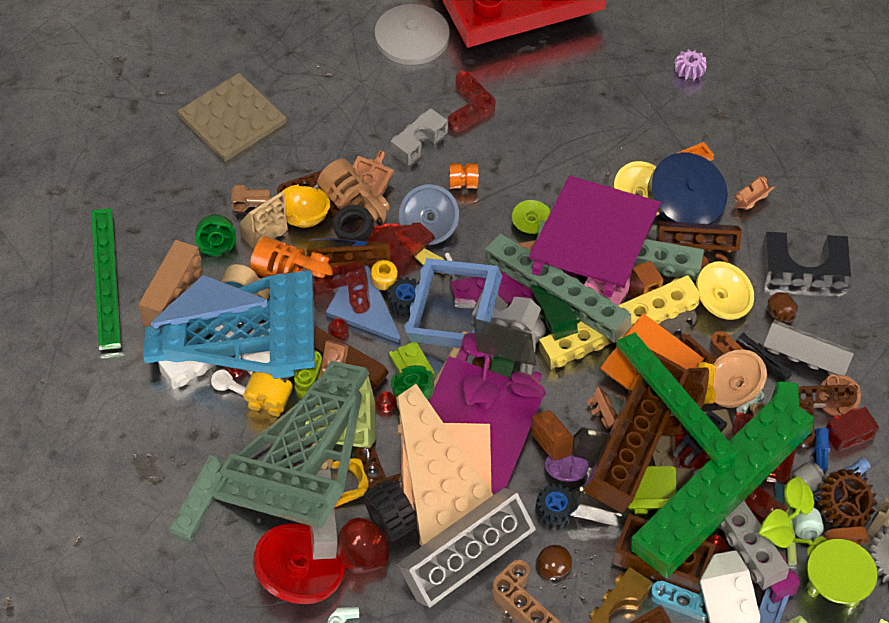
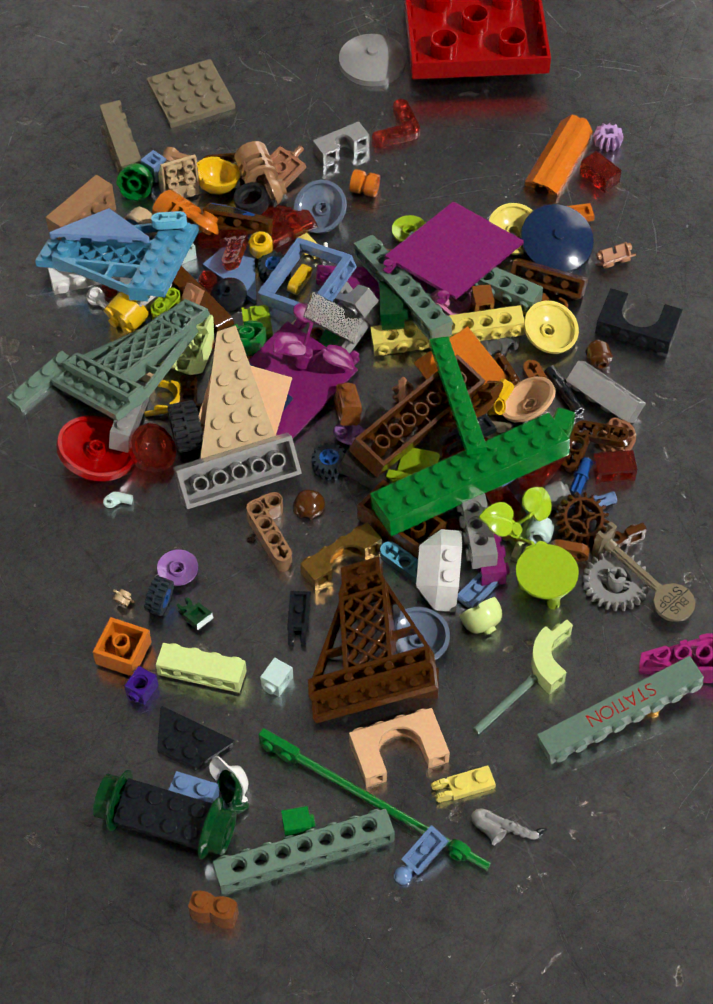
camera: 20 degrees right, 0 degrees up
green plate [91,208,121,350] -> none
none -> dark tan wedge [100,100,141,172]
none -> medium blue brick [141,150,166,183]
none -> medium azure beam [151,211,187,230]
none -> black dish [210,278,247,312]
none -> yellow beam [287,264,312,295]
none -> orange piece [524,114,593,197]
none -> clear red brick [580,151,622,193]

